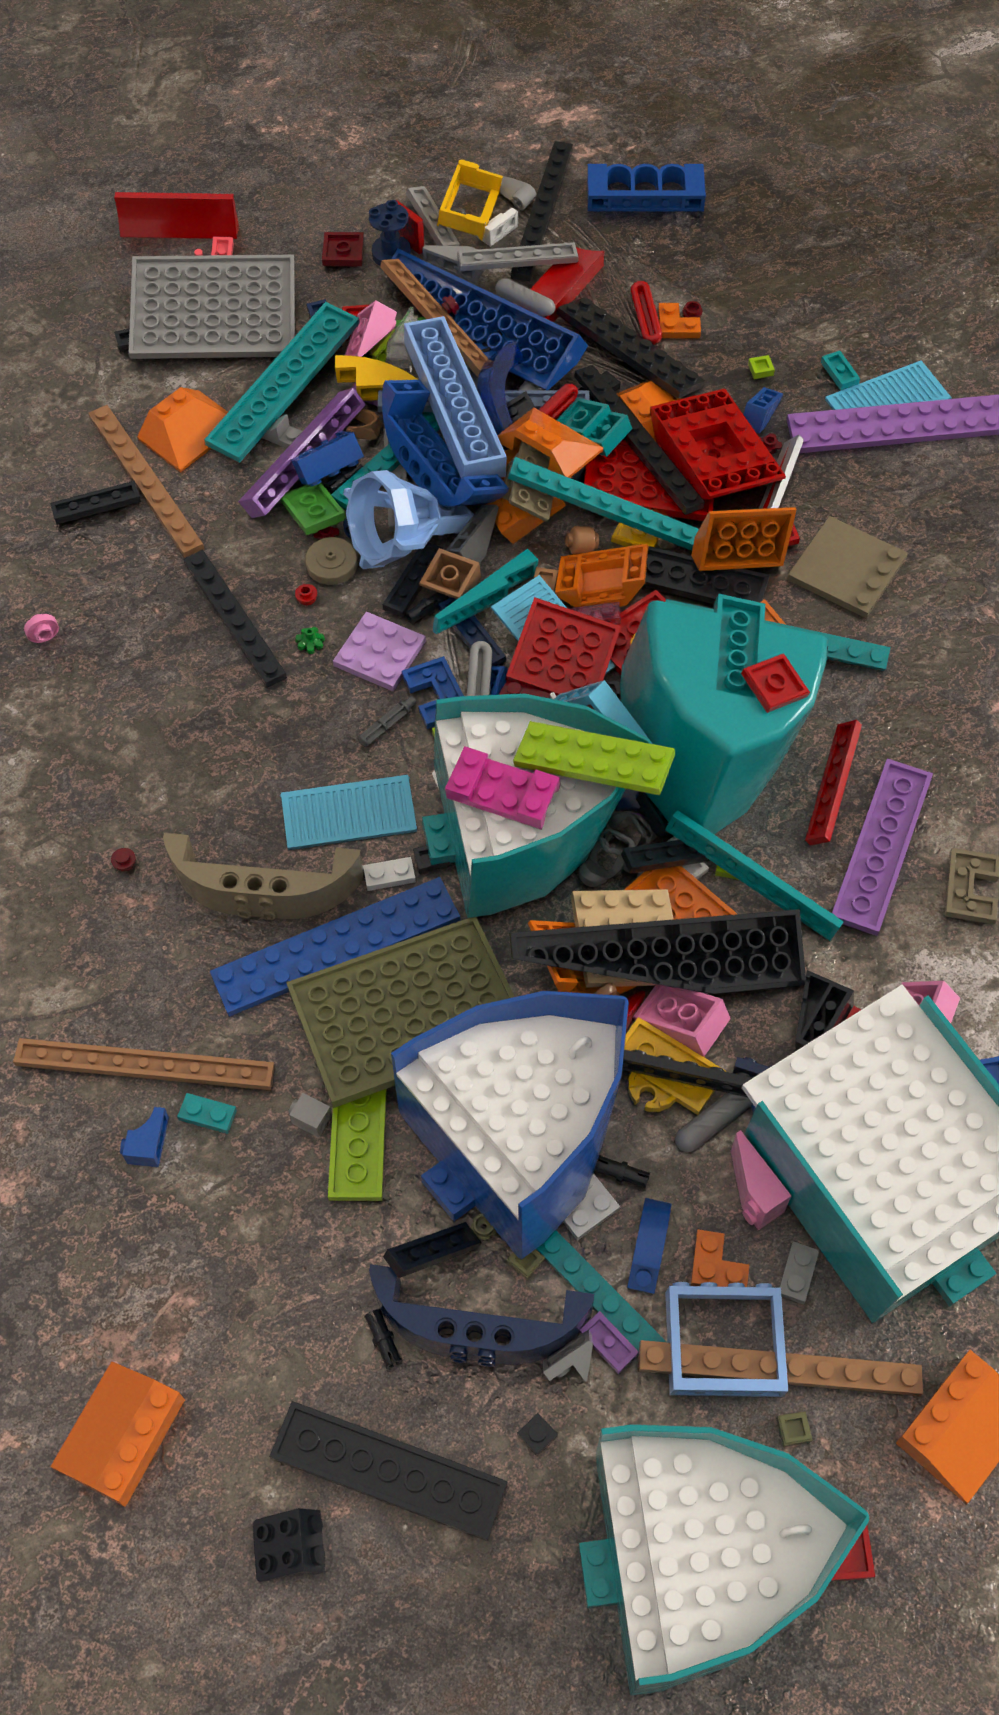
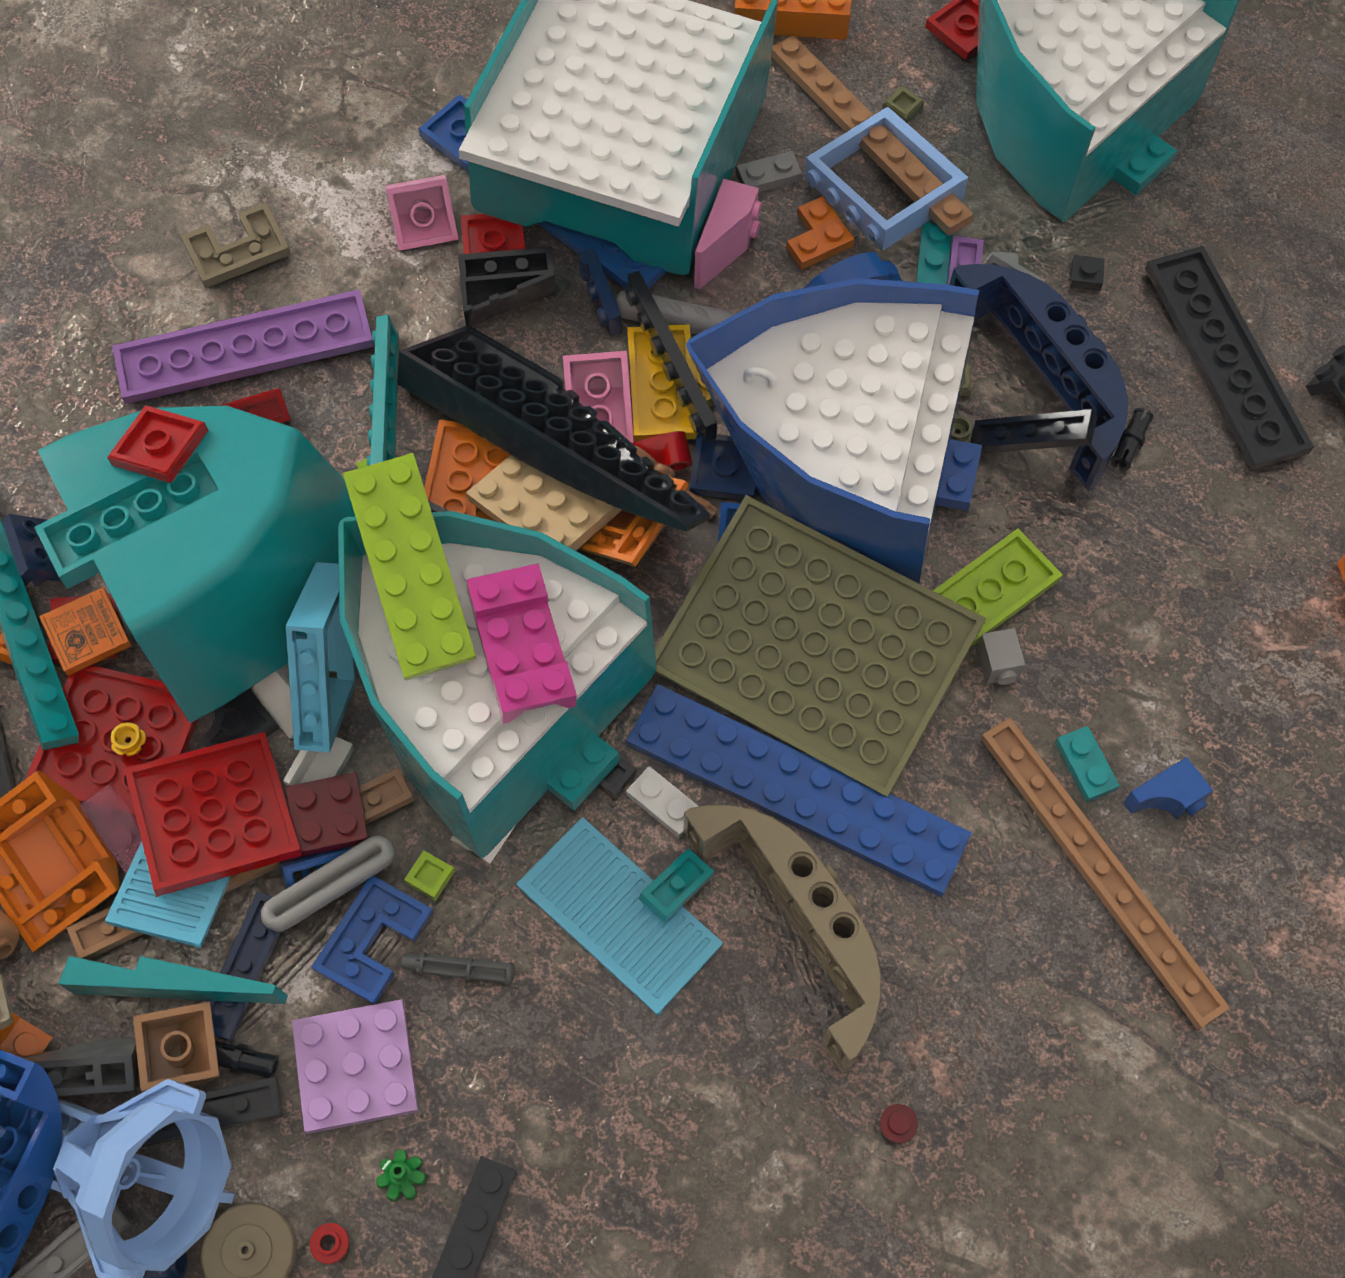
camera: 130 degrees left, 5 degrees up
none -> teal plate [639,848,715,923]

